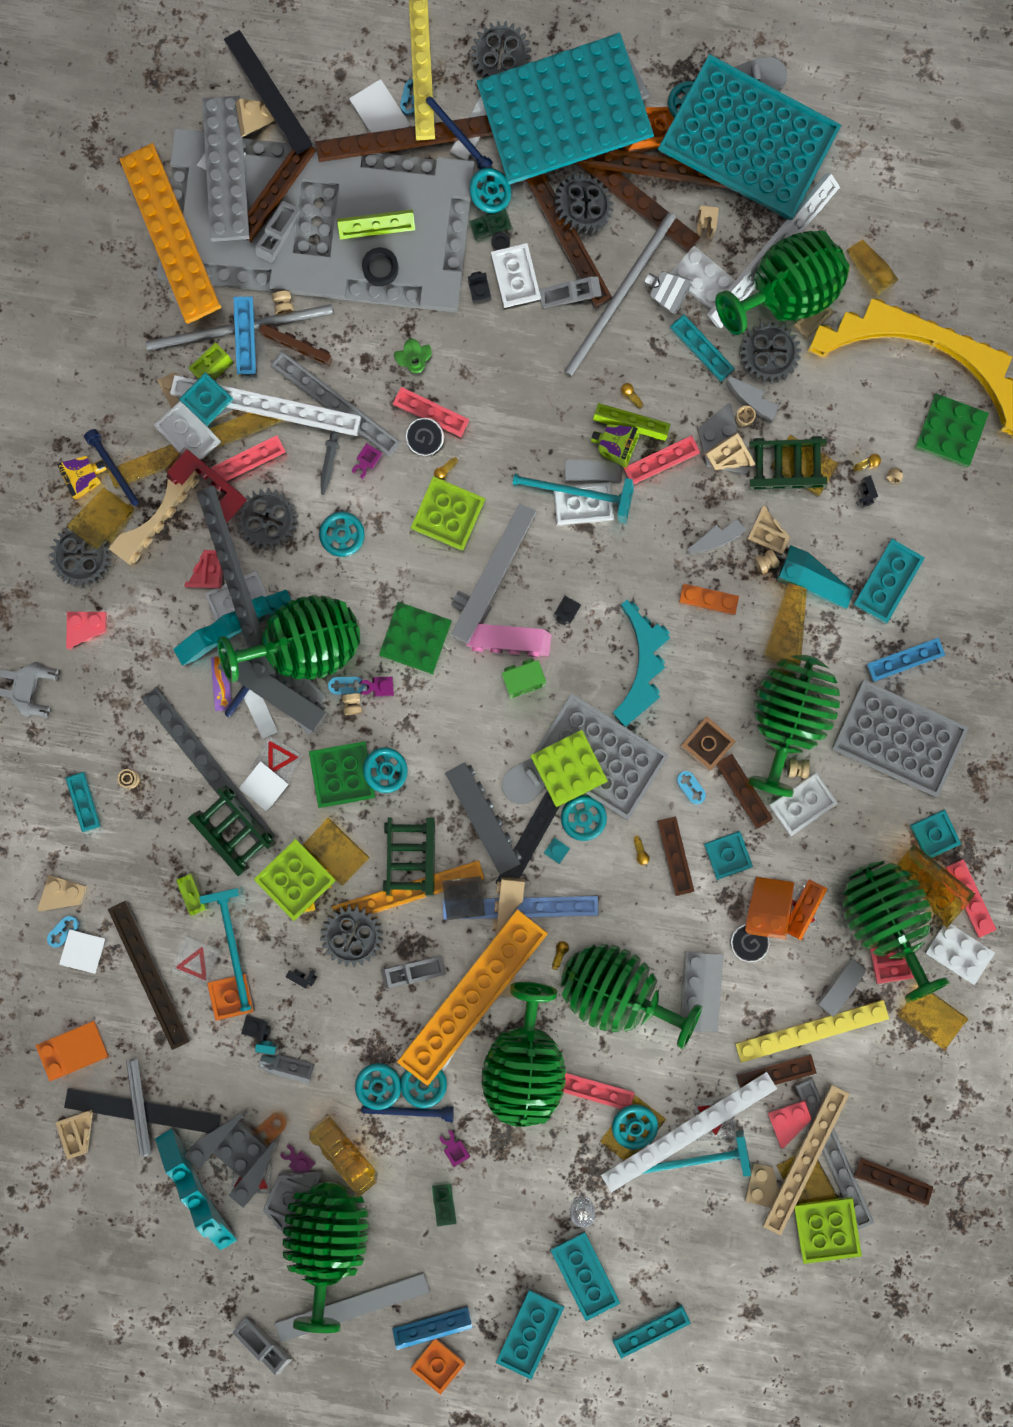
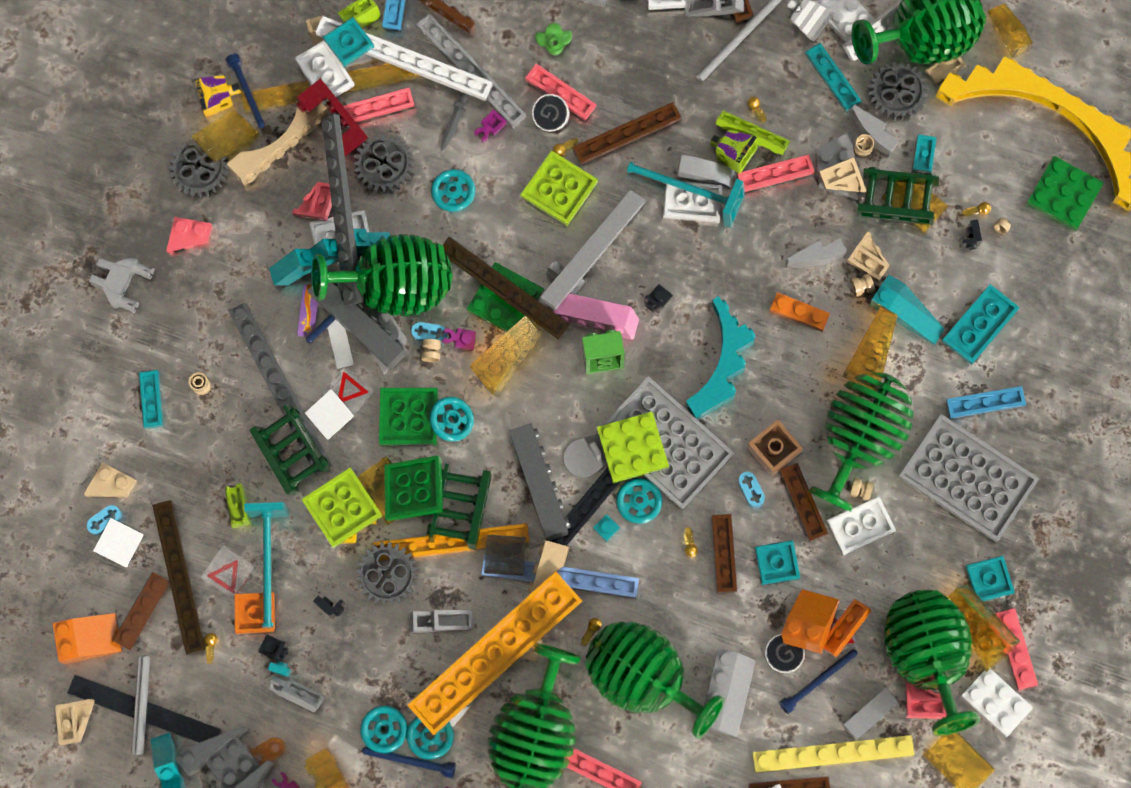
camera: 15 degrees right, 10 degrees down
none -> reddish brown plate [112,572,170,650]
none -> piece [204,633,218,663]
none -> green plate [384,455,443,521]
none -> dark brown plate [442,236,571,340]
none -> clear yellow wedge [469,316,543,396]
none -> reddish brown plate [573,102,681,165]
none -> dark blue piece [779,649,858,715]
none -> teal plate [912,134,937,174]

